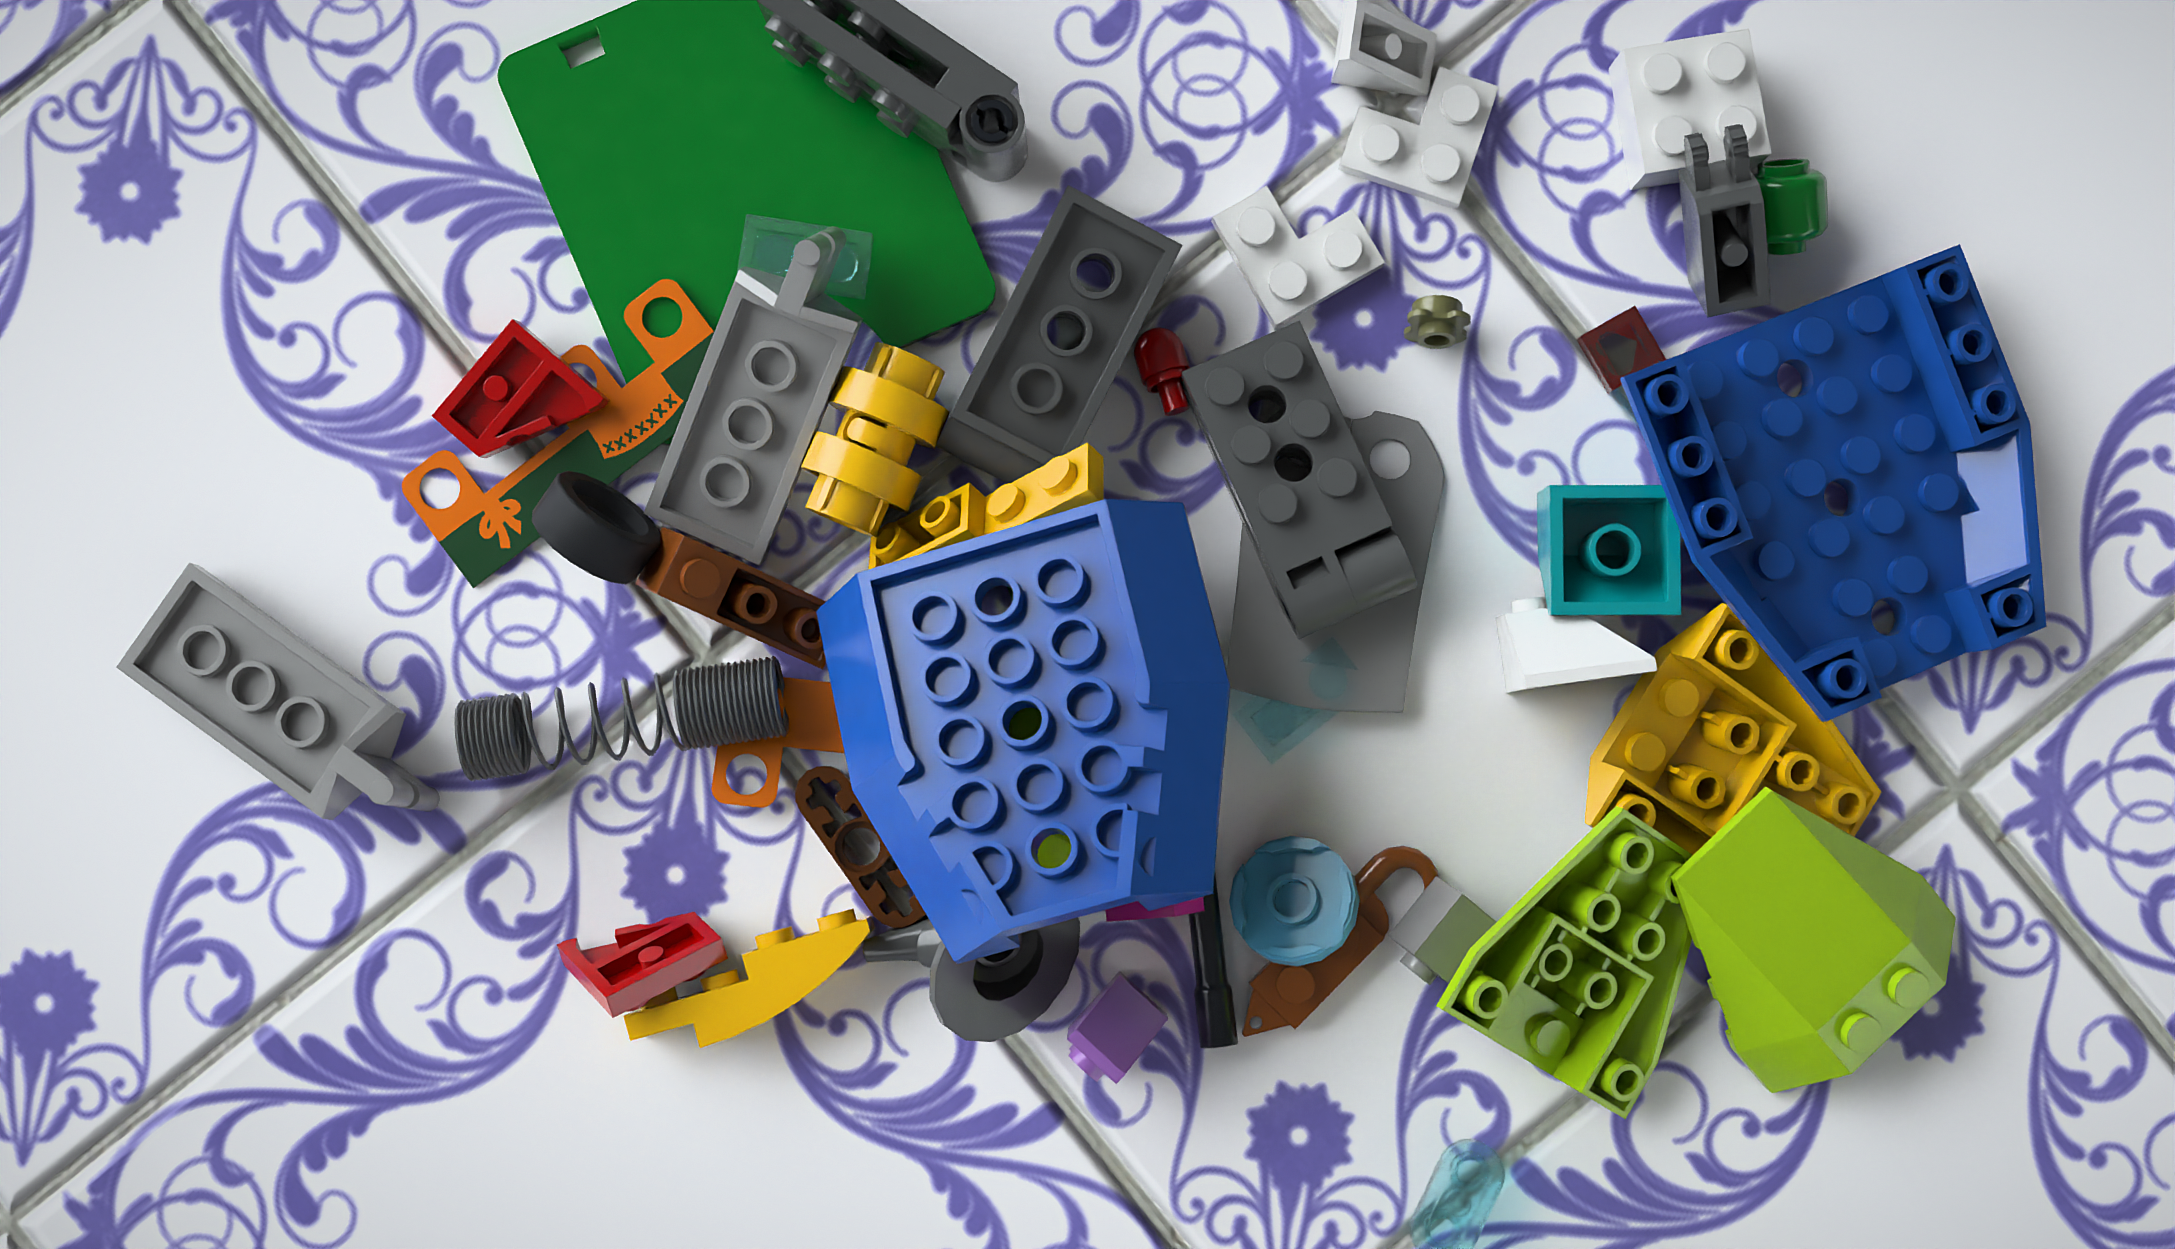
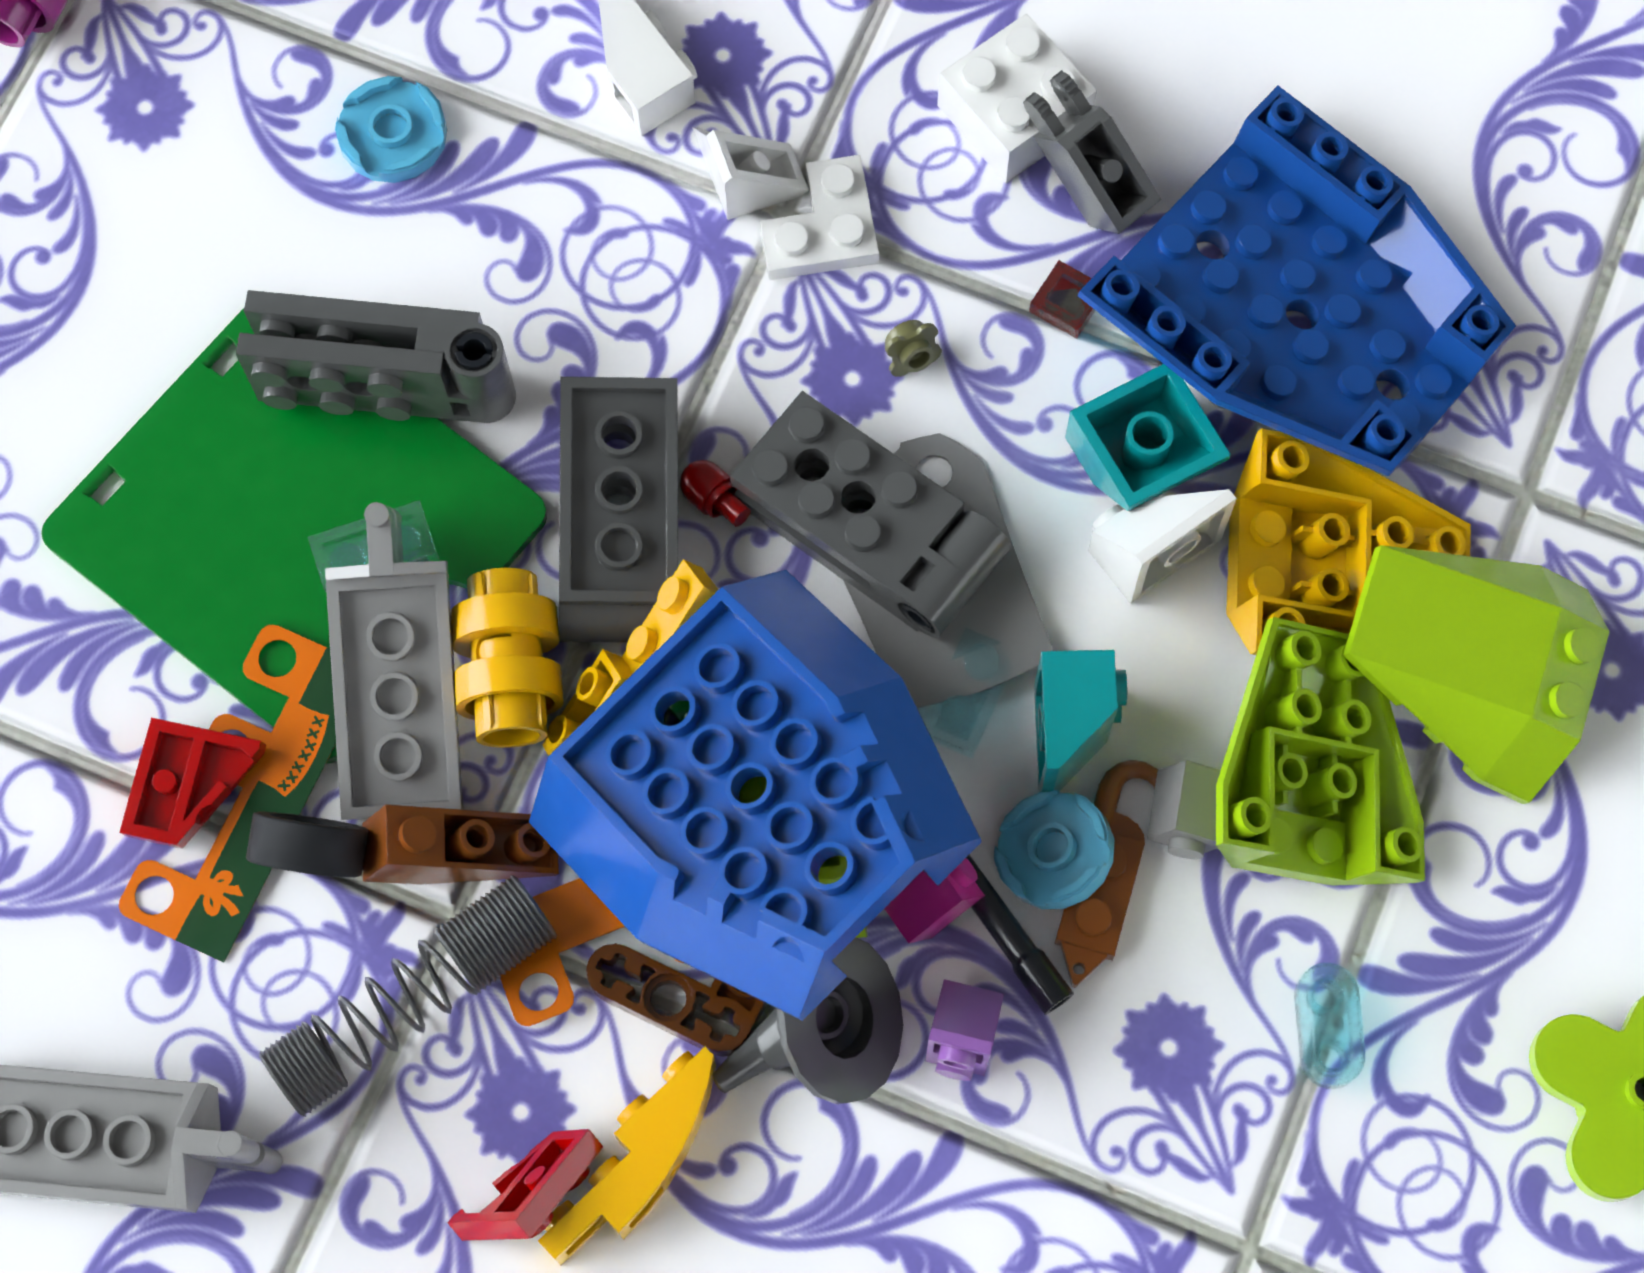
camera: 30 degrees left, 15 degrees down
white plate [1211,186,1385,329] -> none
green head [1753,158,1828,255] -> none
none -> teal slope [1034,650,1128,792]

